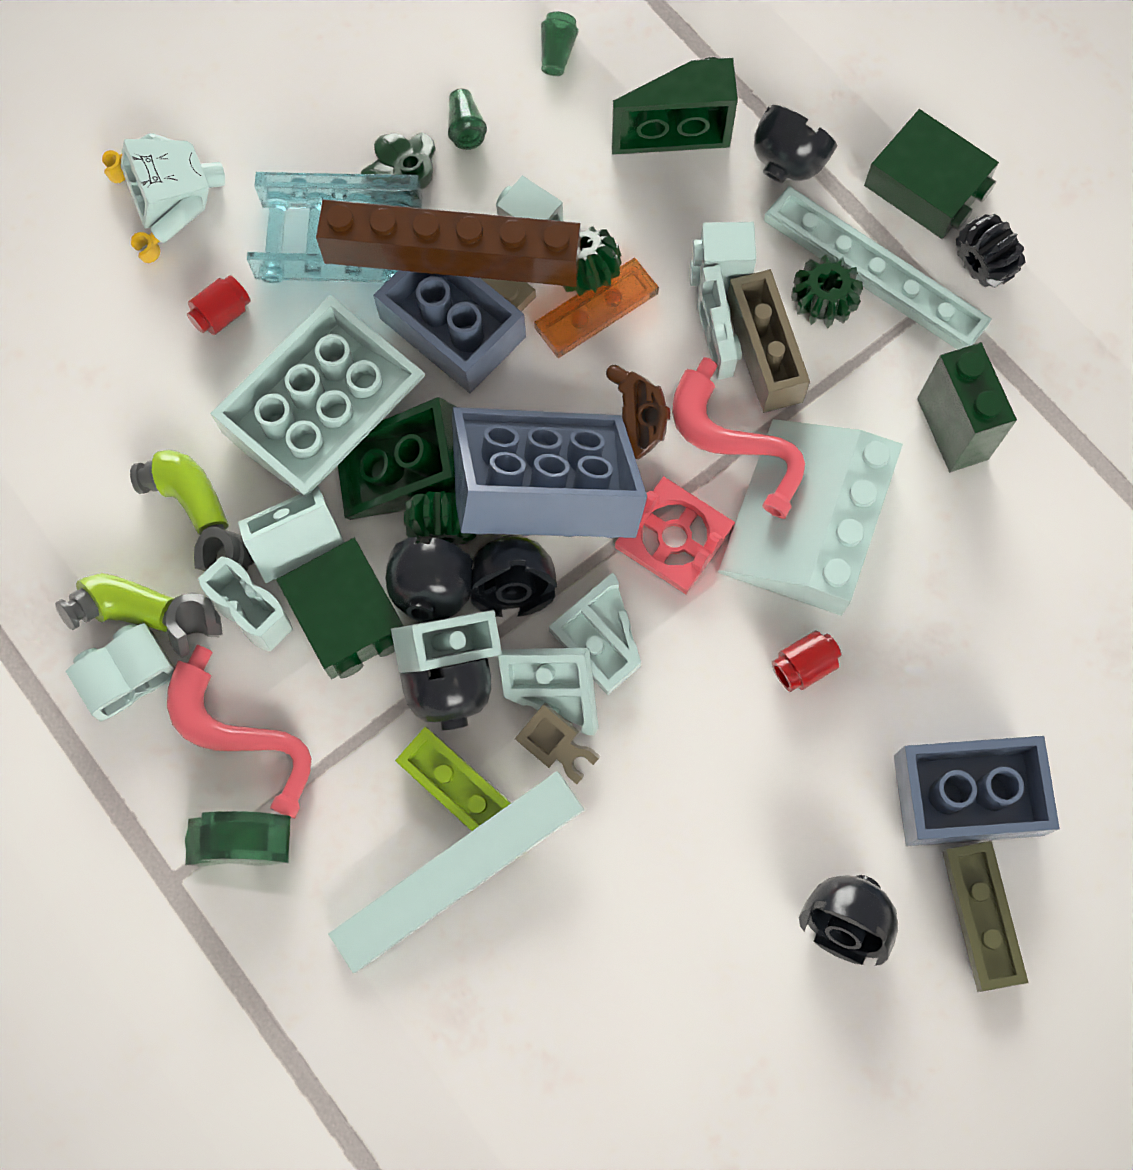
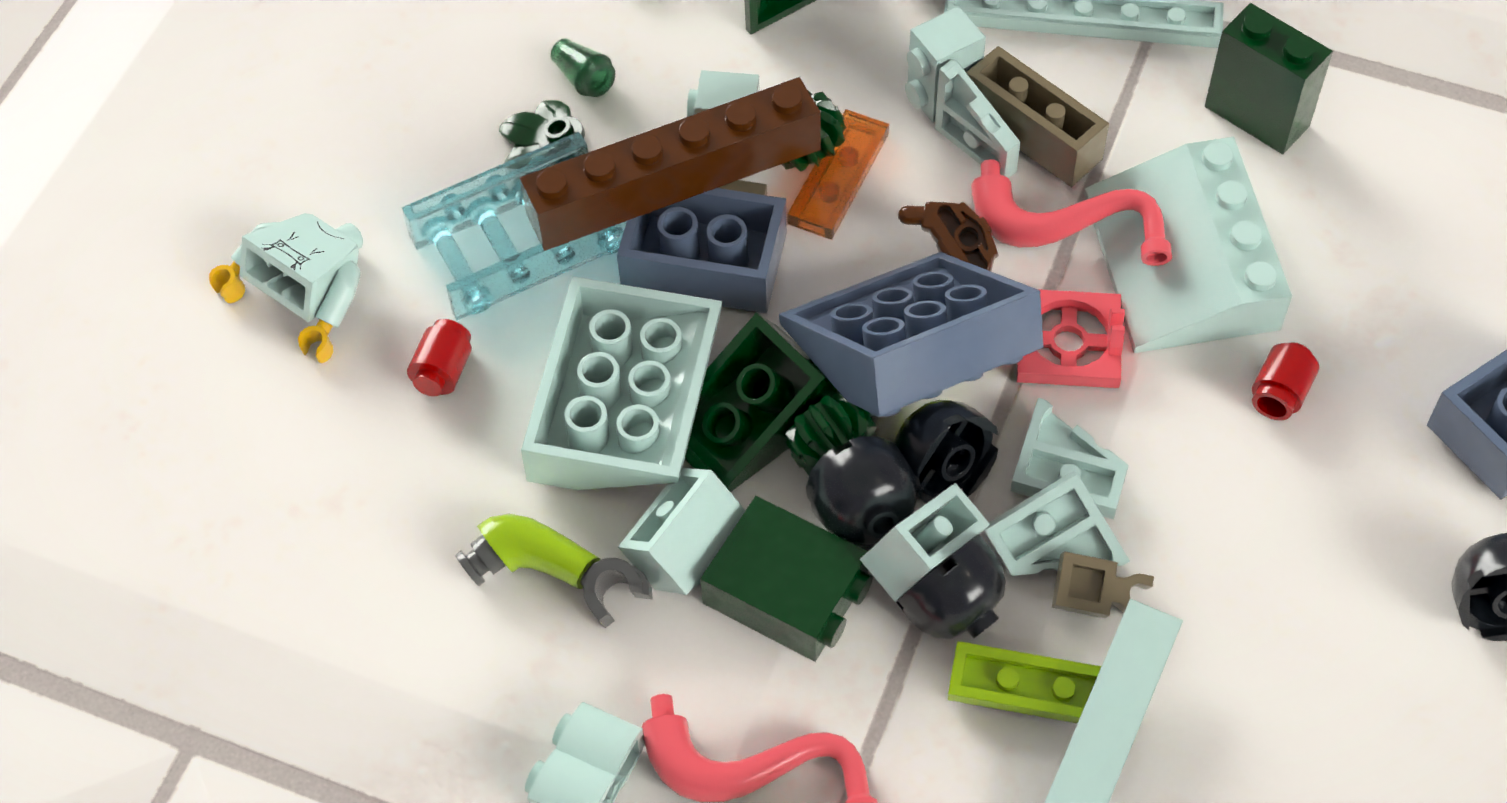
camera: 30 degrees left, 15 degrees down
piece [55,573,223,658] -> none
light aqua brick [198,556,293,651] -> none
dark green gear [791,254,863,329] -> none

